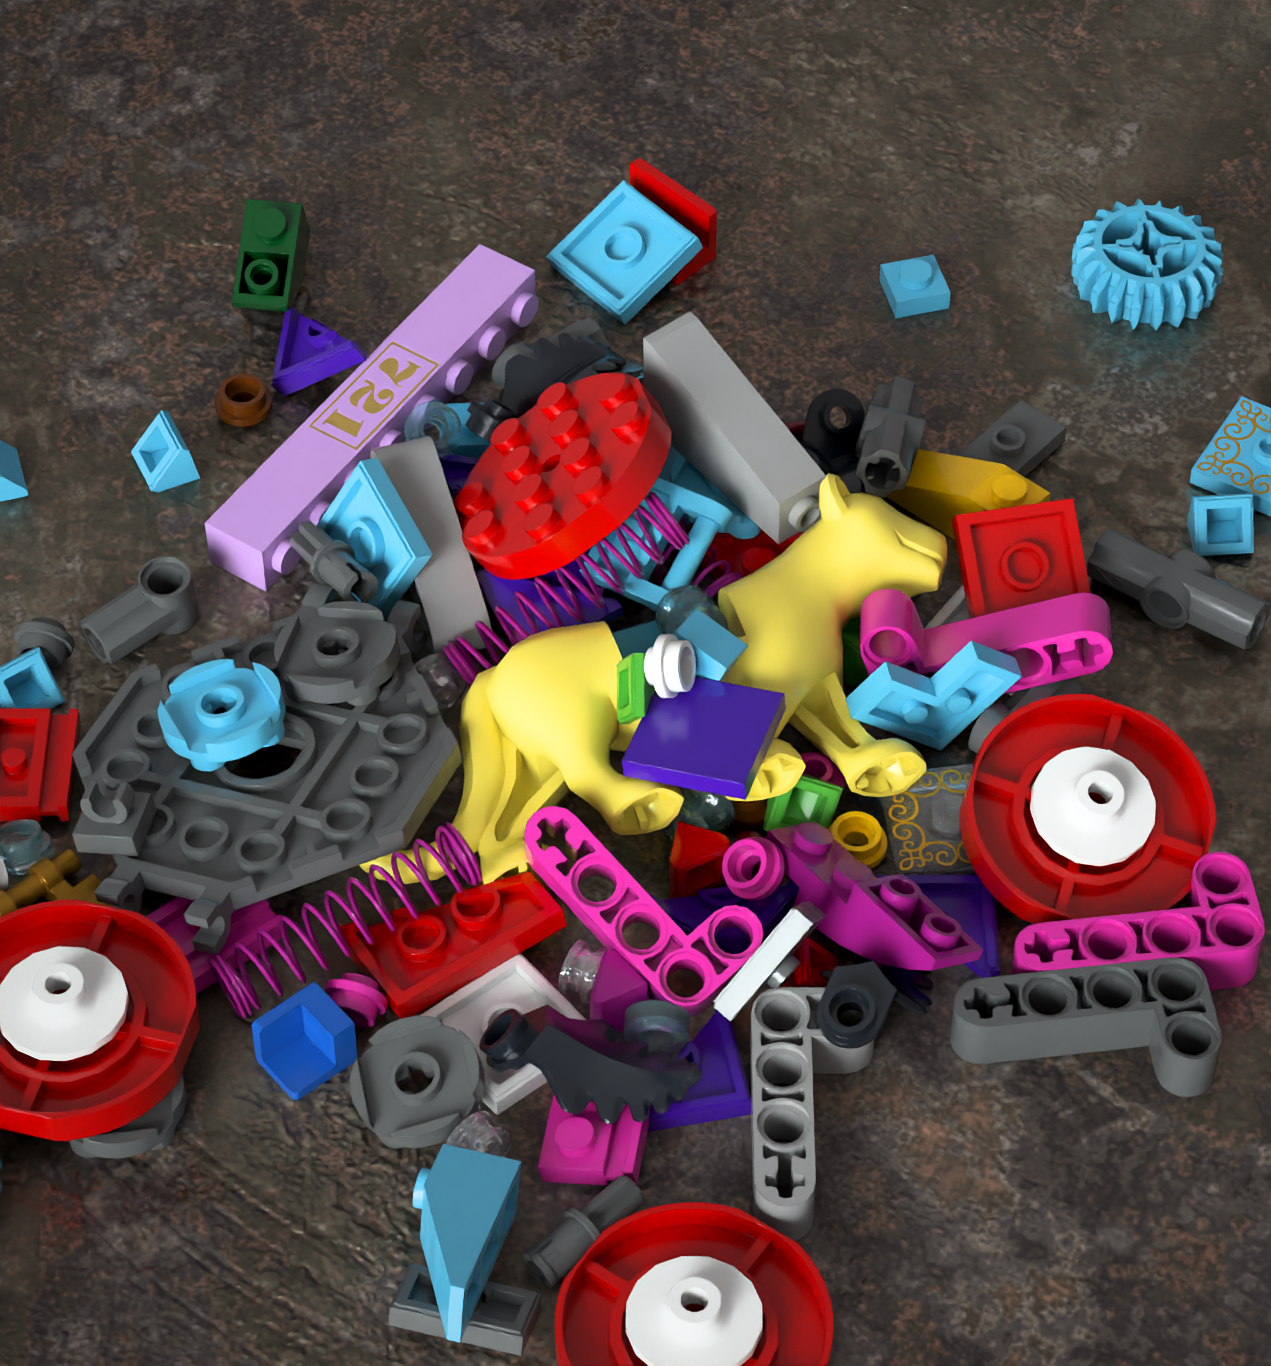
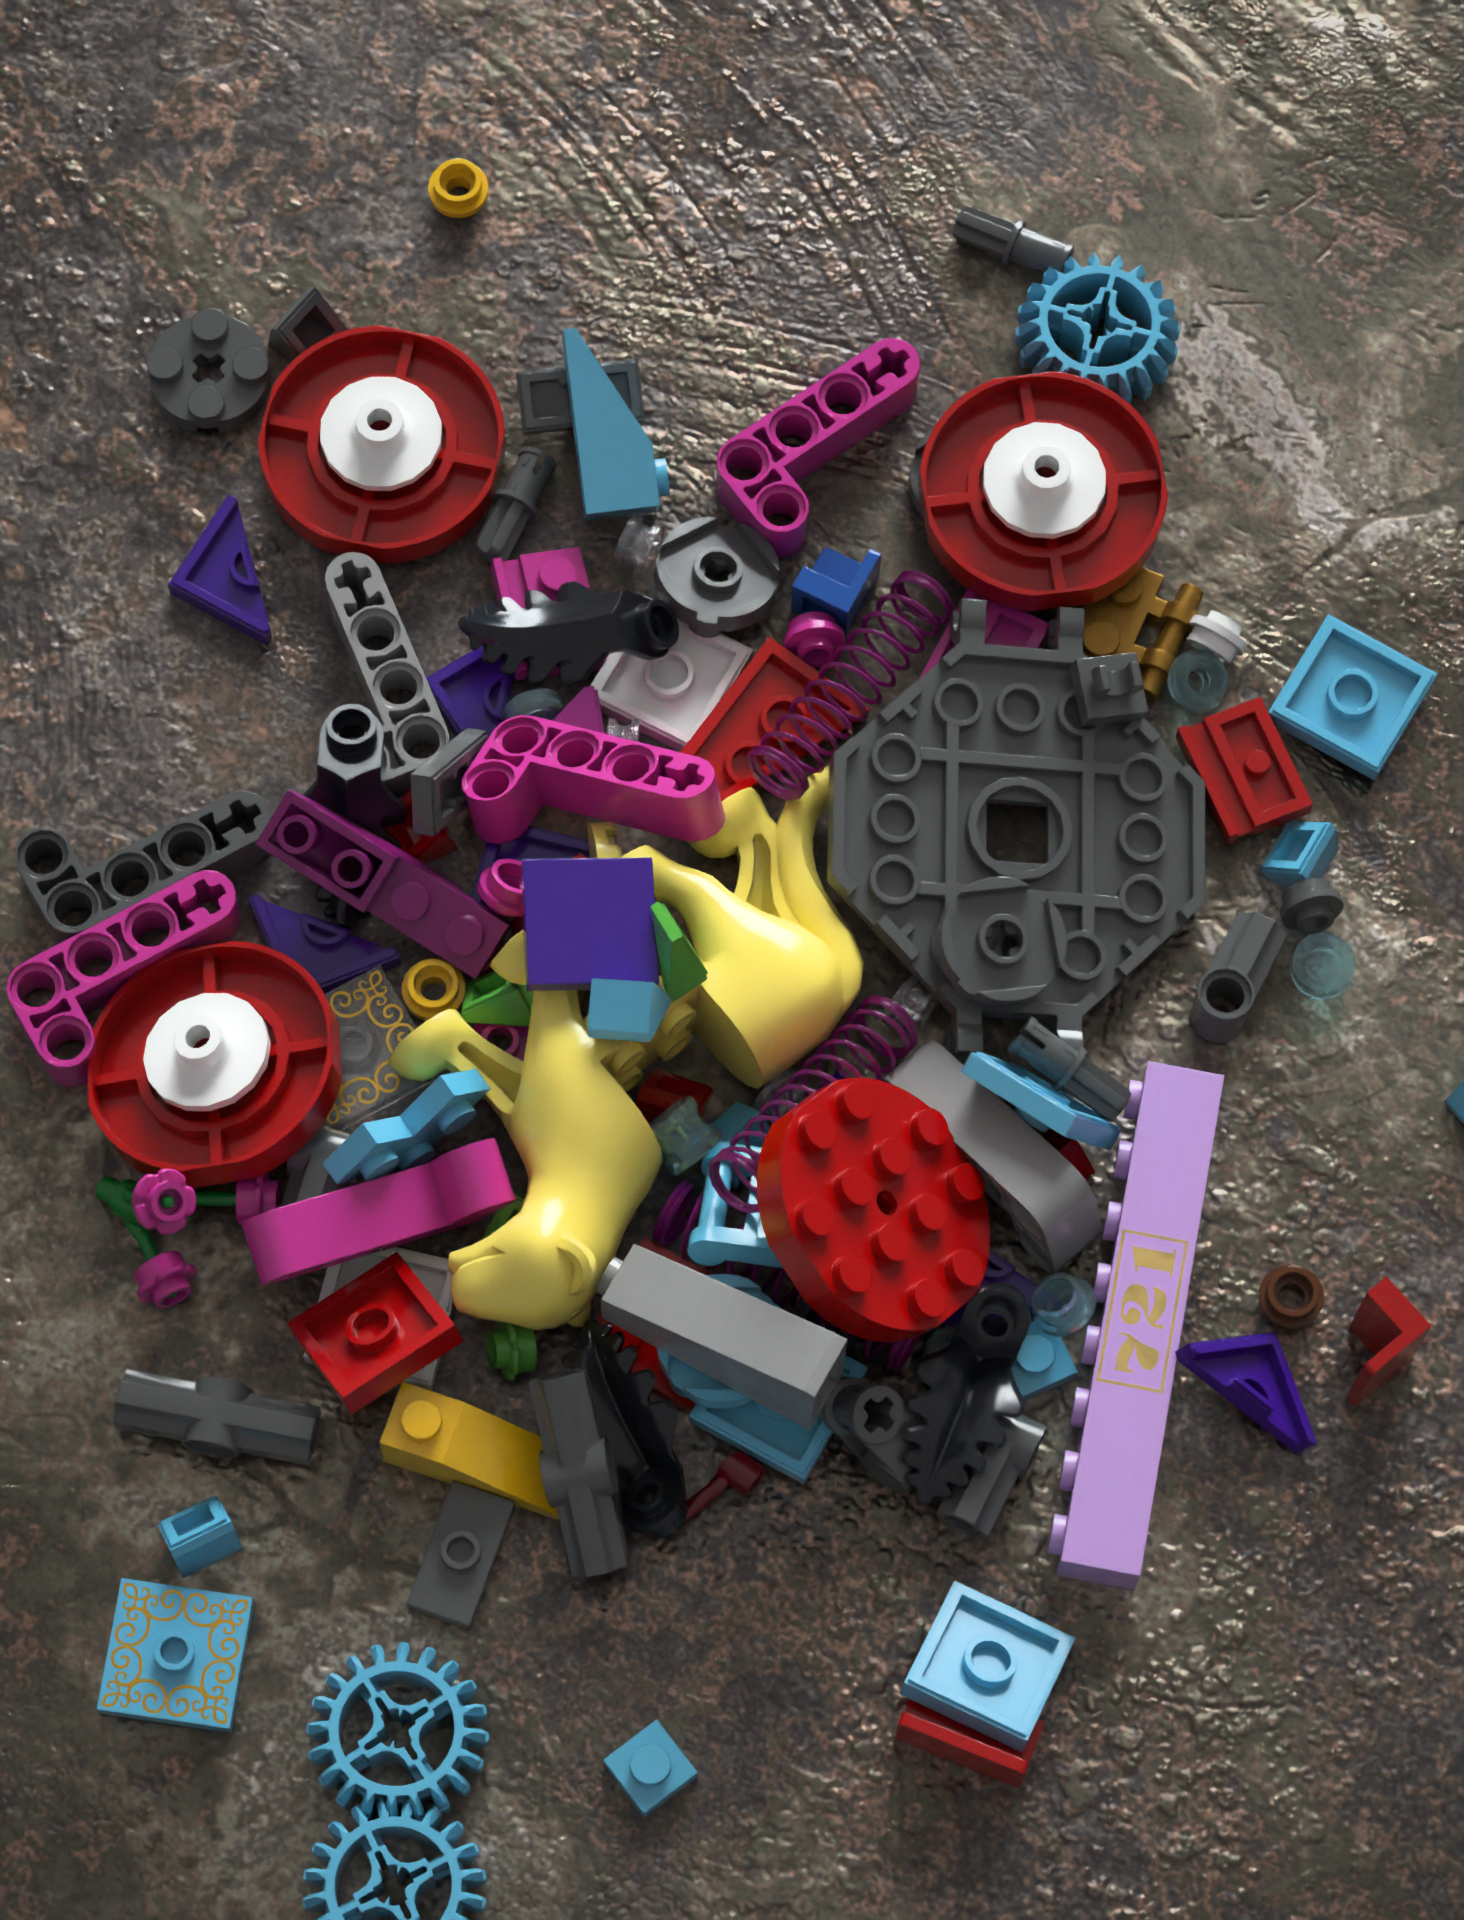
camera: 155 degrees right, 20 degrees up
medium azure slope [131,410,200,492] -> none
medium azure plate [157,659,286,771] -> none
dark green slope [231,199,310,312] -> none
white plate [644,634,696,698] -> none
none -> dark pink plant [96,1168,282,1309]
none -> dark purple tile [168,494,272,646]
none -> medium azure gear [306,1642,490,1822]
none -> light yellow tile [587,821,622,858]
none -> dark pink beam [716,338,920,558]
none -> clear light blue tile [1290,932,1356,1000]
none -> red panel [1346,1276,1431,1407]

